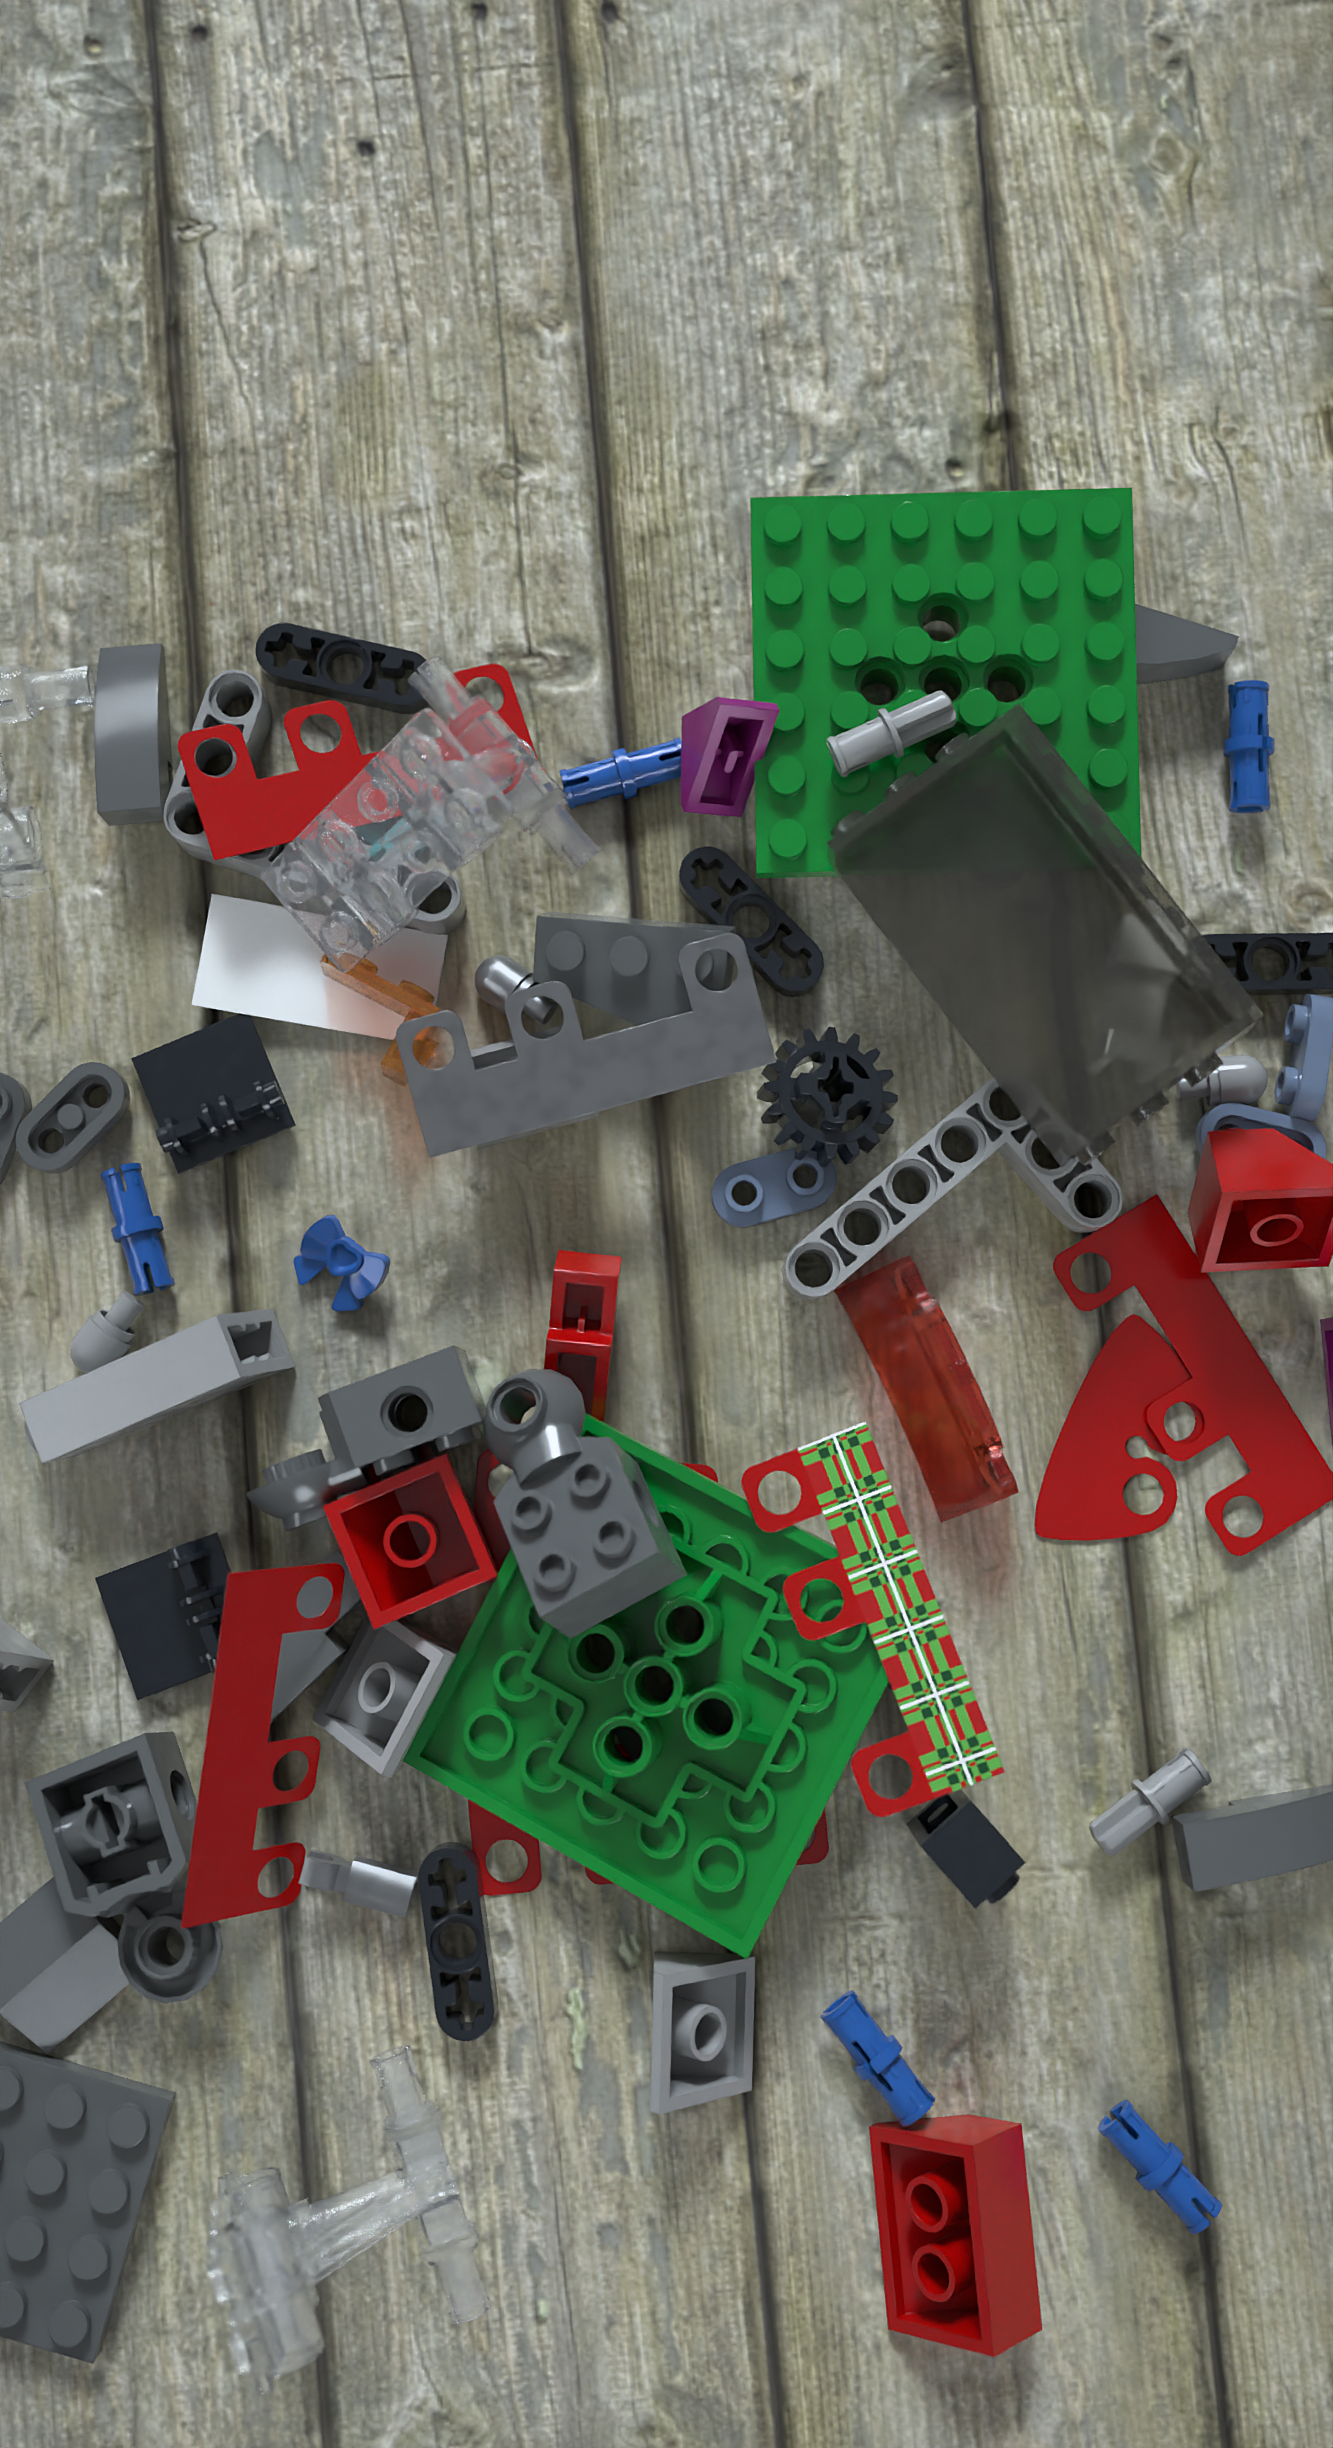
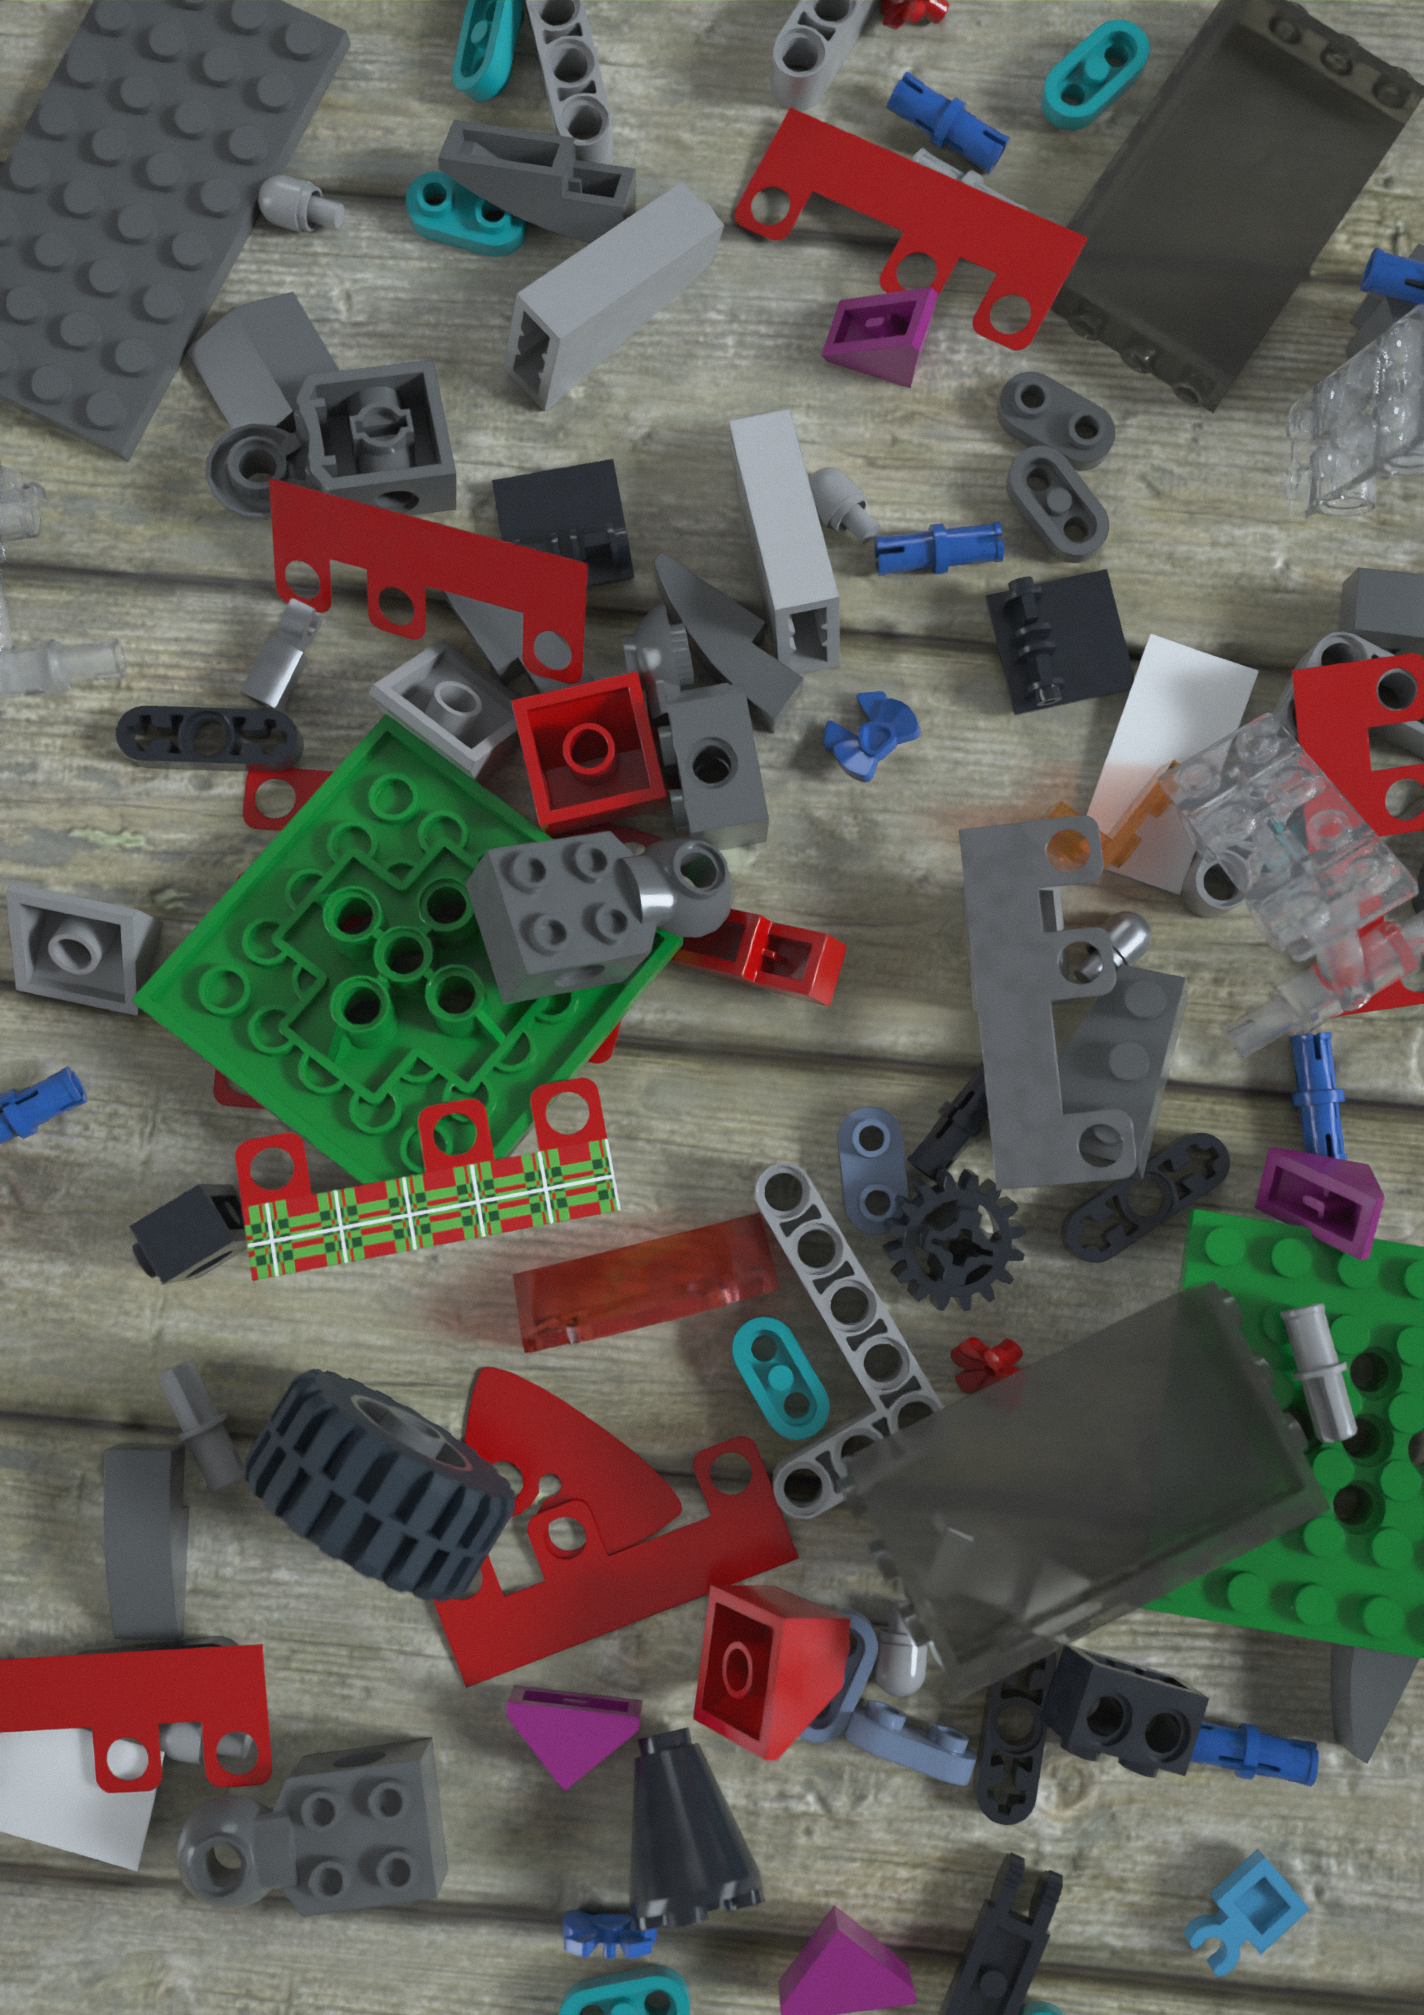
camera: 105 degrees right, 0 degrees up
none -> black wheel [245,1369,515,1602]
none -> dark grey slope [654,552,804,734]
none -> teal plate [732,1315,830,1440]
none -> black pin [906,1061,989,1183]
none -> red plant [950,1337,1026,1413]
none -> black brick [1041,1644,1209,1778]

